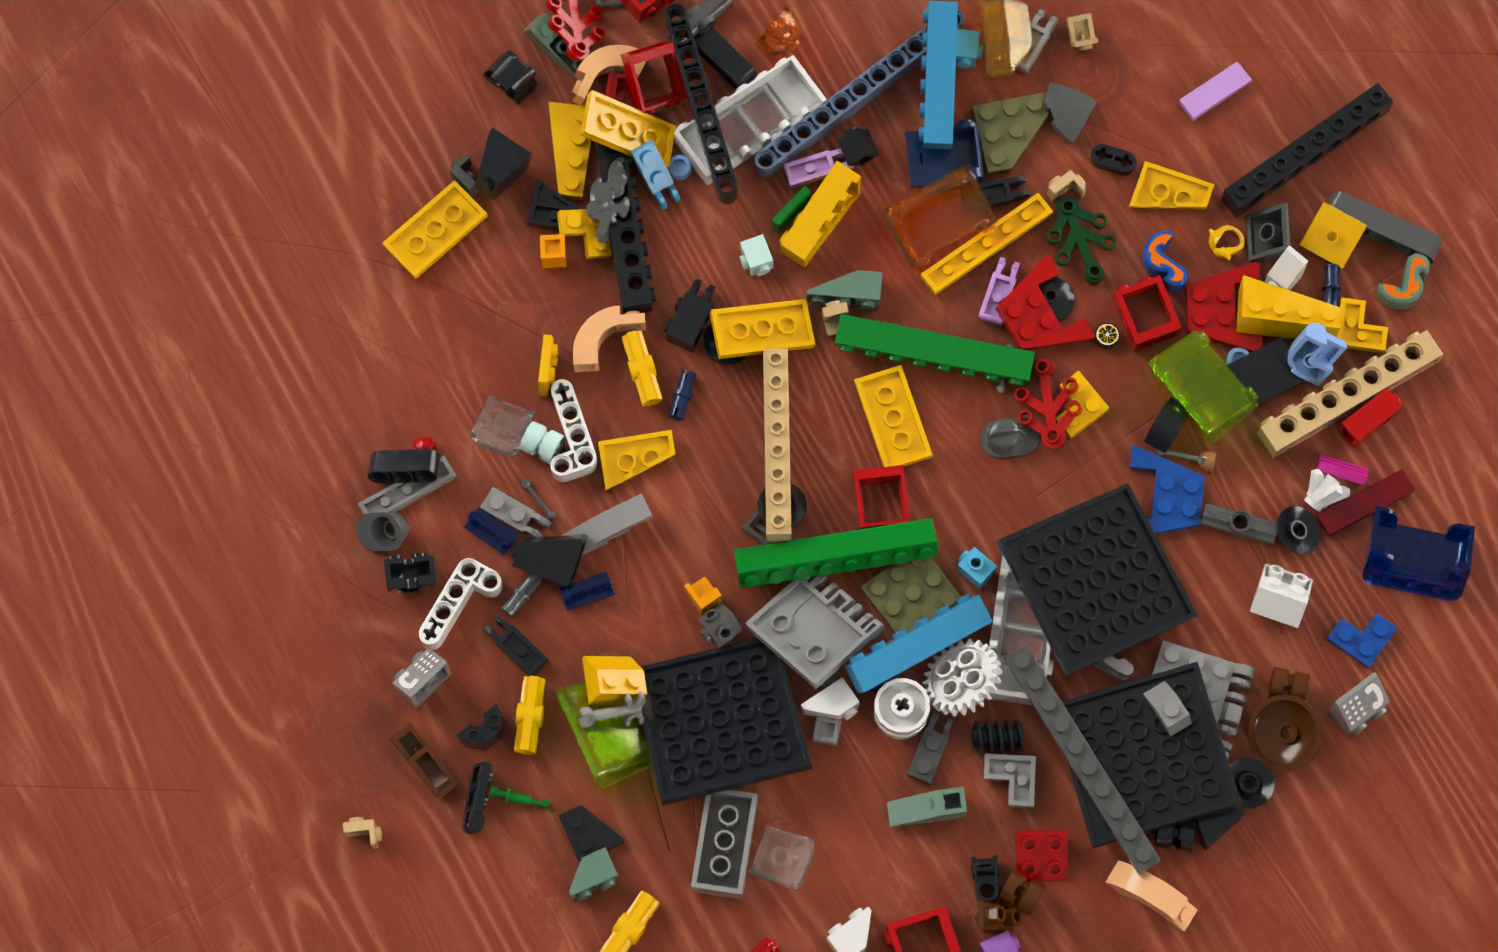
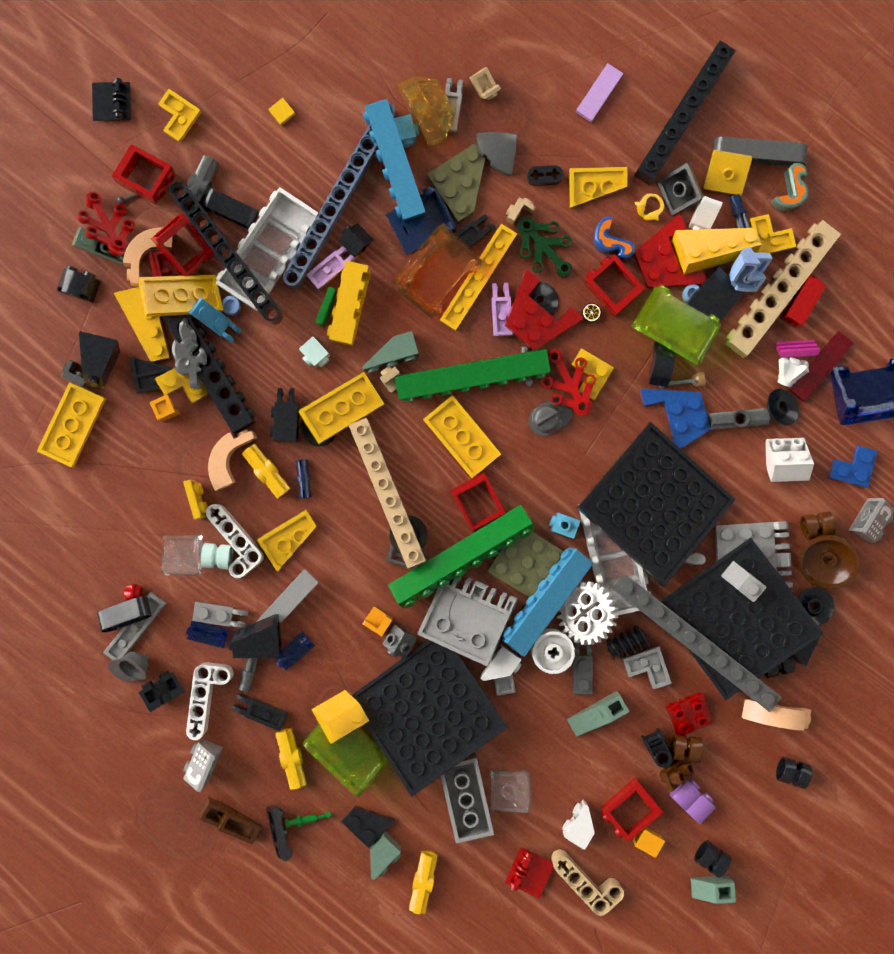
camera: 25 degrees left, 15 degrees up
tan bracket [343,817,382,849] -> none
black cylinder [457,704,504,750] -> none
dark grey hinge [521,479,556,521] -> none
light grey bar [579,691,646,728] -> none
clear orange cylinder [755,7,801,55] -> none

